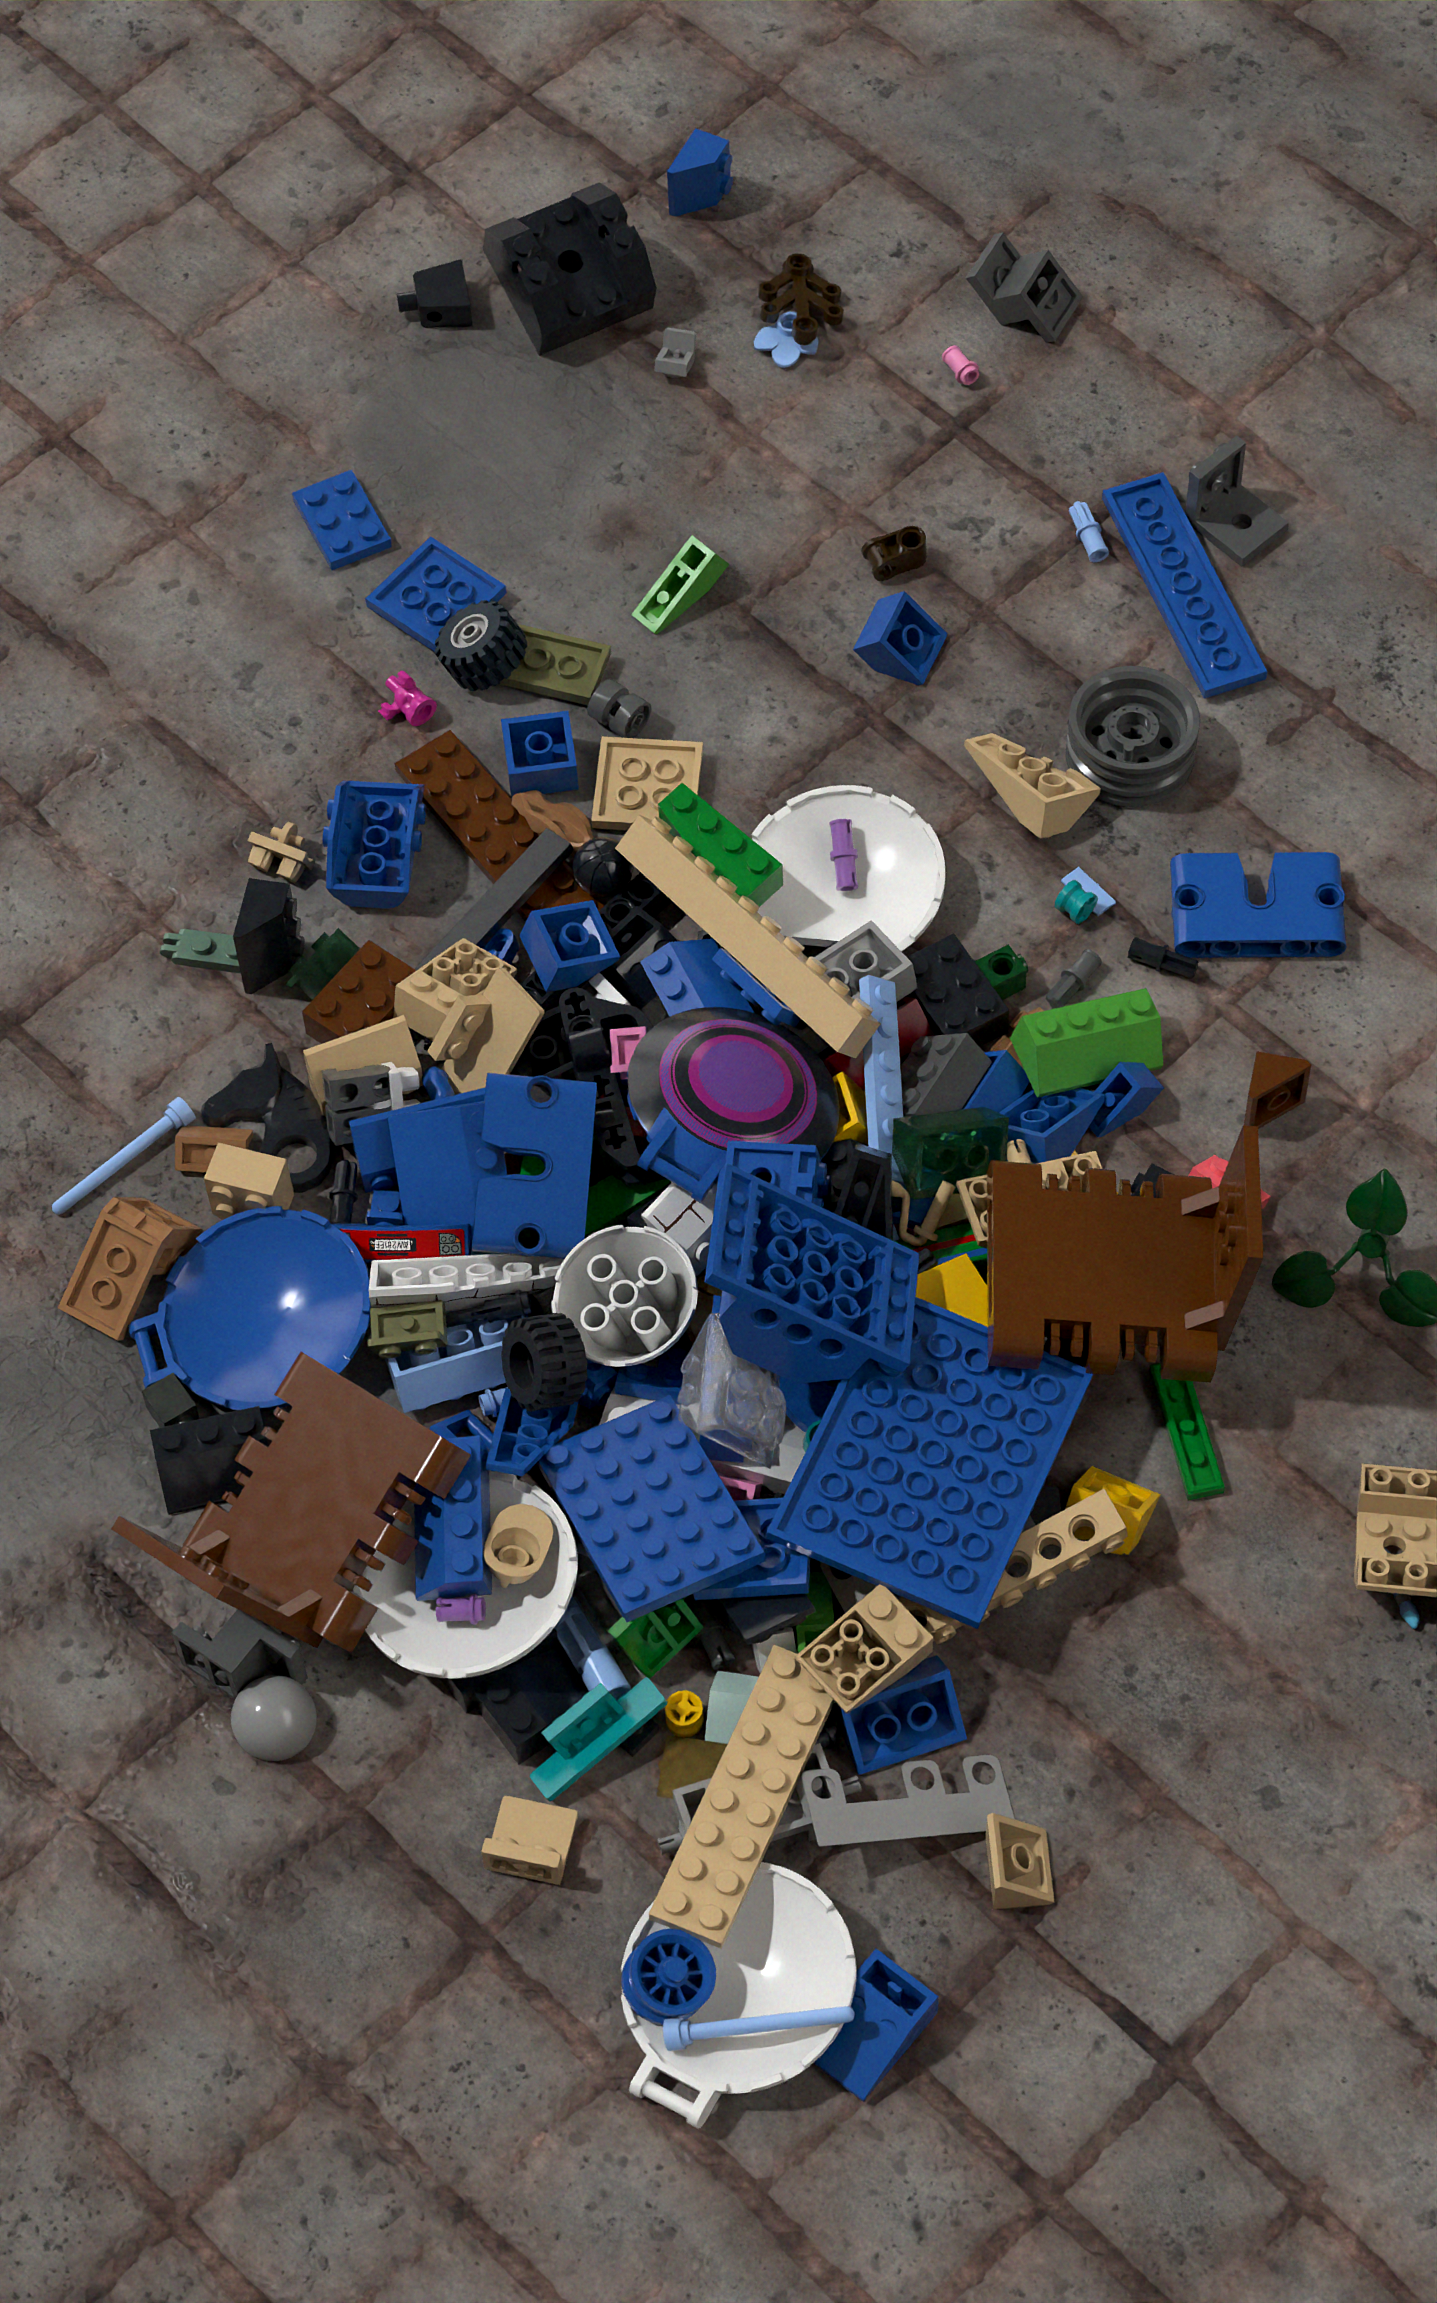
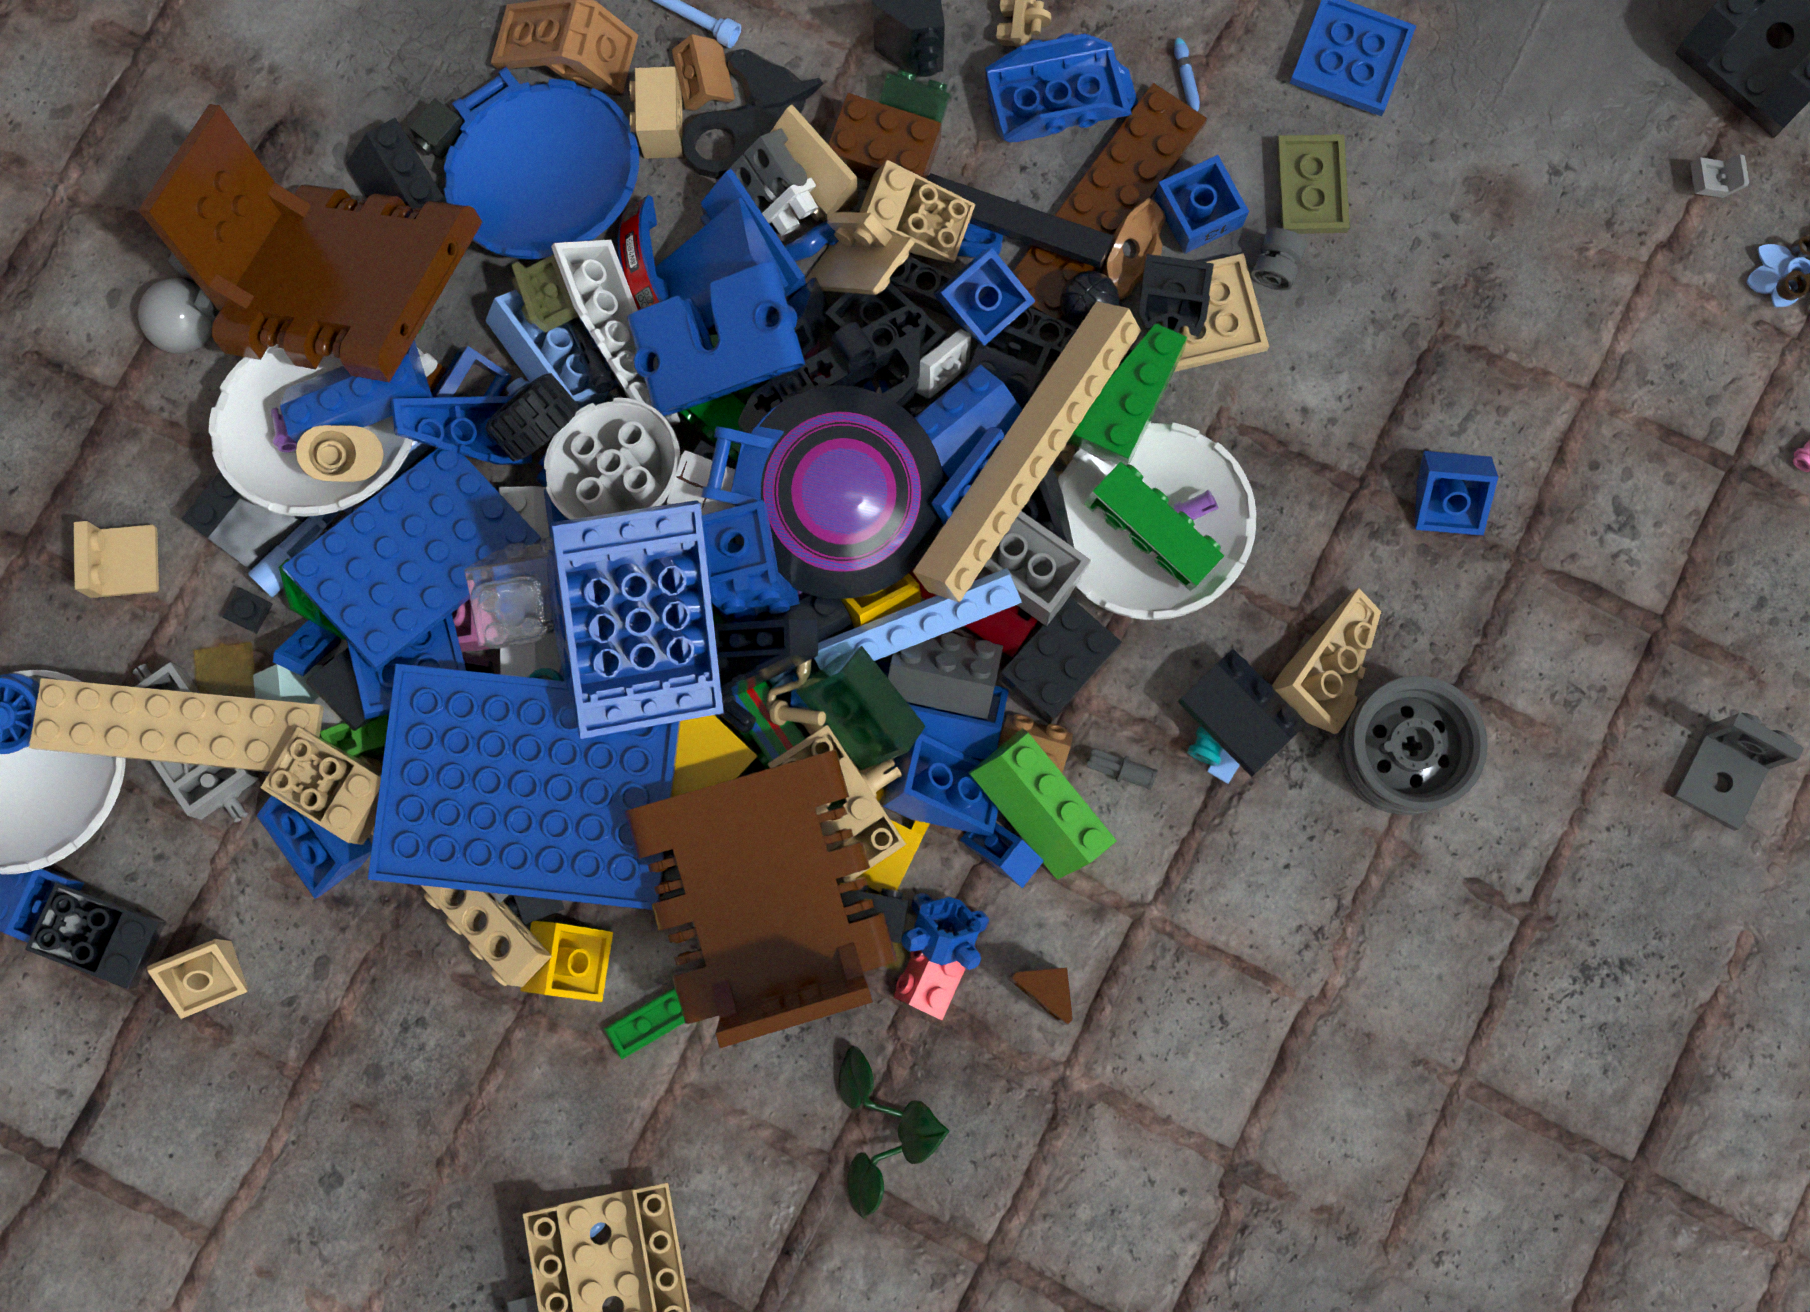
camera: 70 degrees right, 20 degrees up
black axle [329,1160,358,1224] -> none
blue bracket [366,1190,405,1225] -> none
dark pink piece [378,671,437,726] -> none
black wheel [435,600,527,691] -> none
teal bracket [530,1677,668,1802] -> none
bright pink bracket [609,1026,647,1079] -> none
bright green slope [631,535,729,635] -> none
yellow wheel [665,1690,704,1738] -> none
light grey piece [802,1755,1015,1847] -> none
dark brown piece [861,526,927,581] -> none
dark green brick [974,944,1029,1000] -> none
light blue axle [1069,501,1109,562] -> none
blue plate [1102,472,1267,699] -> none
black axle [1128,937,1199,978] -> none
blue connector [1170,852,1346,958] -> none
none -> black slope [25,883,166,989]
none -> blue plate [273,620,340,677]
none -> blue piece [901,893,989,970]
none -> green wedge [1084,461,1224,591]
none -> black plate [1139,254,1214,337]
none -> medium blue piece [1174,37,1200,111]
none -> black slope [1177,649,1307,777]

